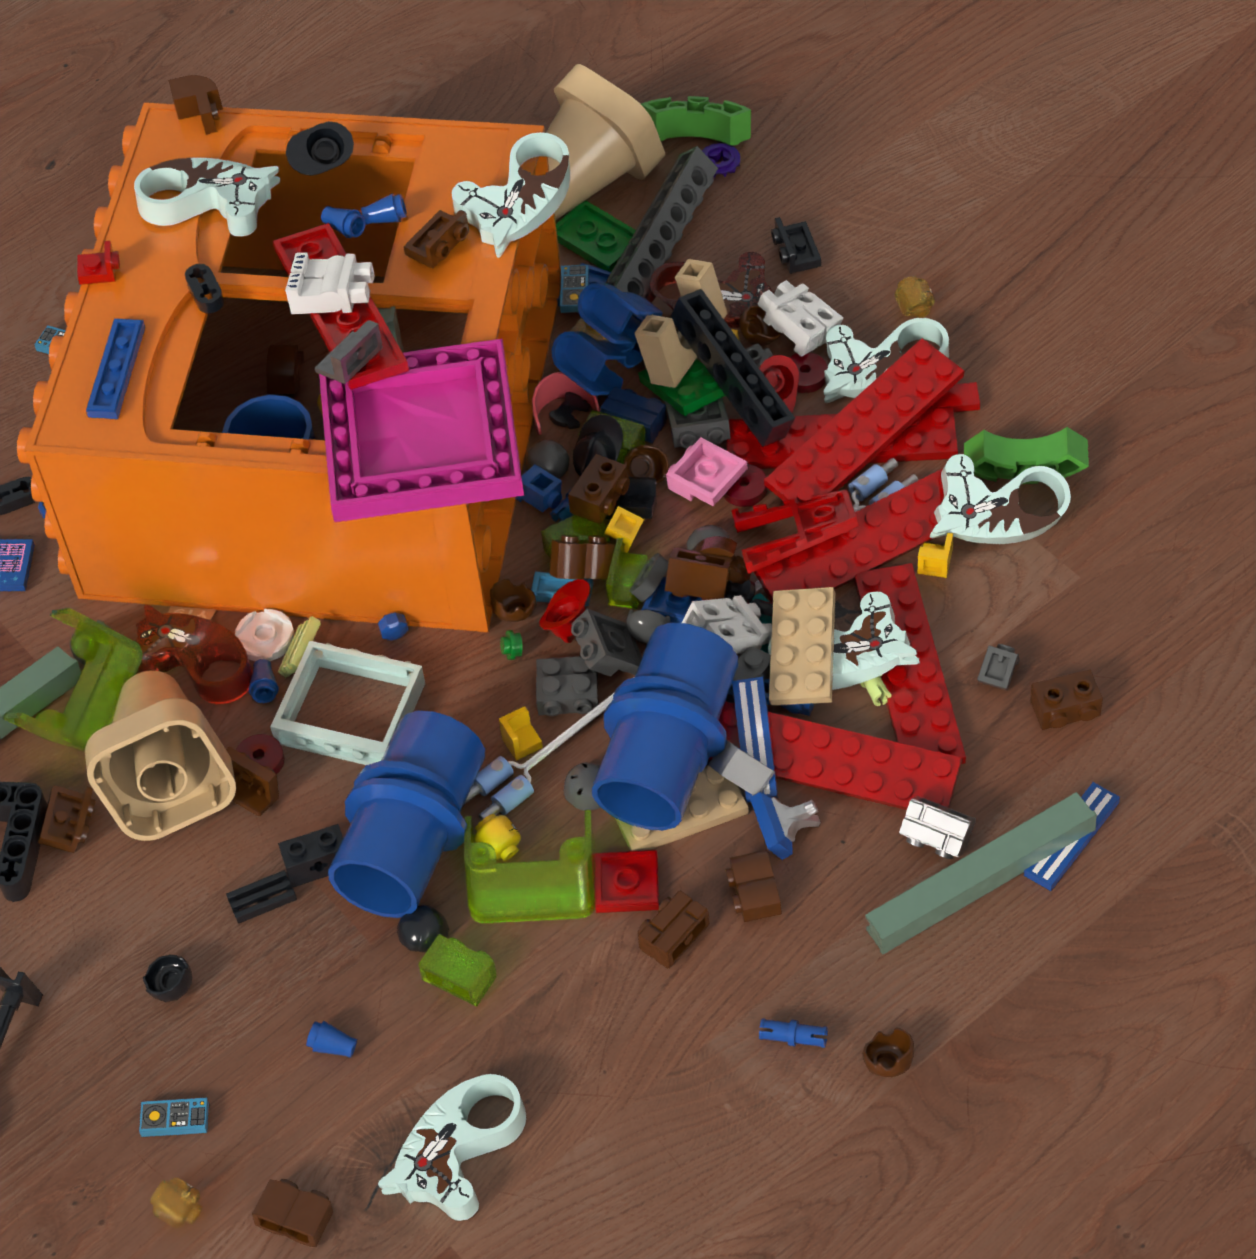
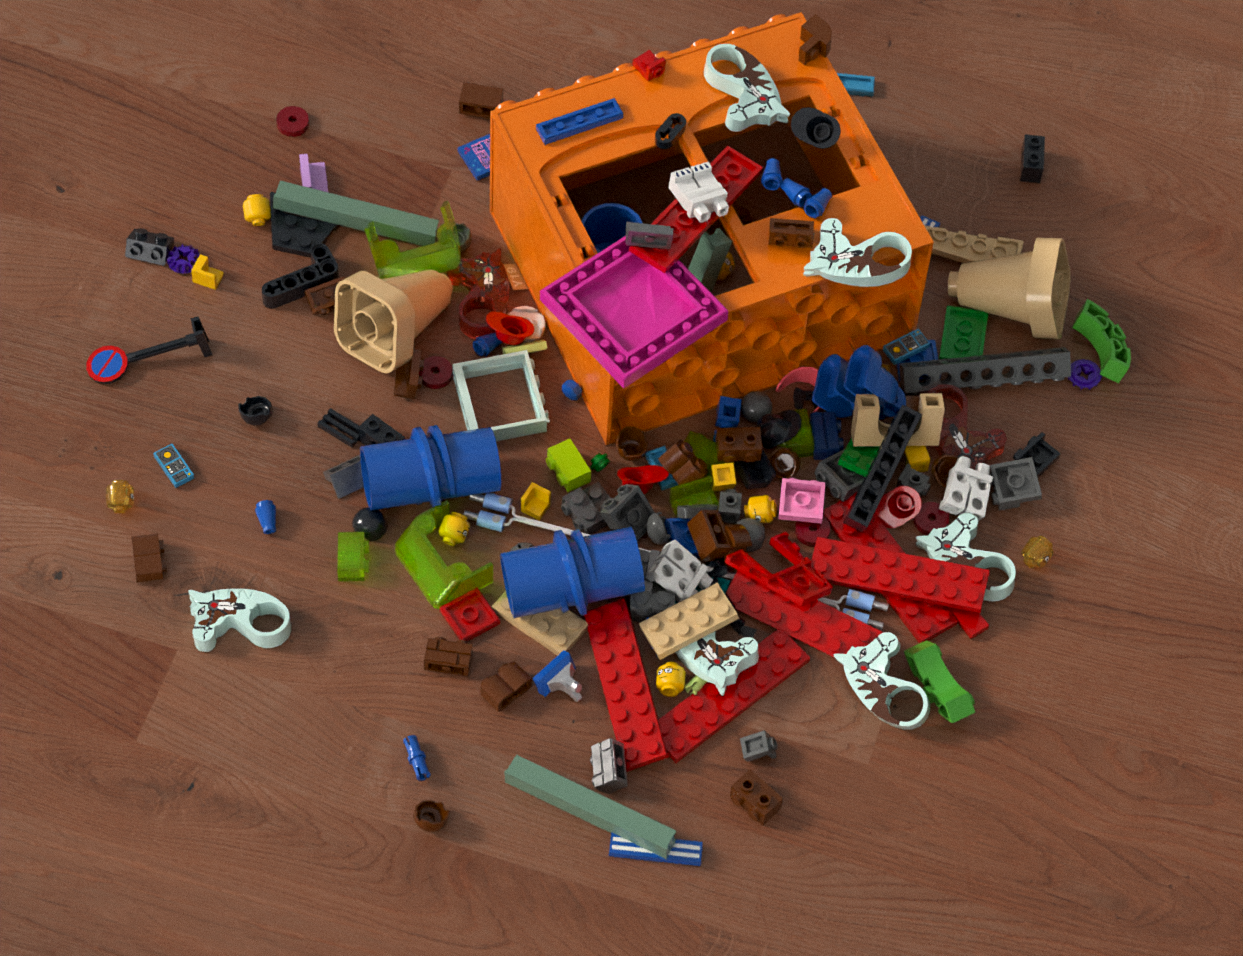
camera: 50 degrees right, 5 degrees up
light grey slope [708,740,775,795] -> none
blue tile [732,677,778,802] -> none
yellow panel [917,533,953,578] -> none
none -> flat silver panel [323,455,364,499]
none -> red piece [486,312,534,346]
none -> lime brick [546,439,591,492]
none -> yellow head [656,662,686,697]
none -> dark grey brick [718,489,742,524]
none -> yellow head [744,495,777,524]
none -> blue cone [804,188,832,218]
none -> dark grey plate [989,457,1042,511]
none -> black brick [1020,134,1045,183]

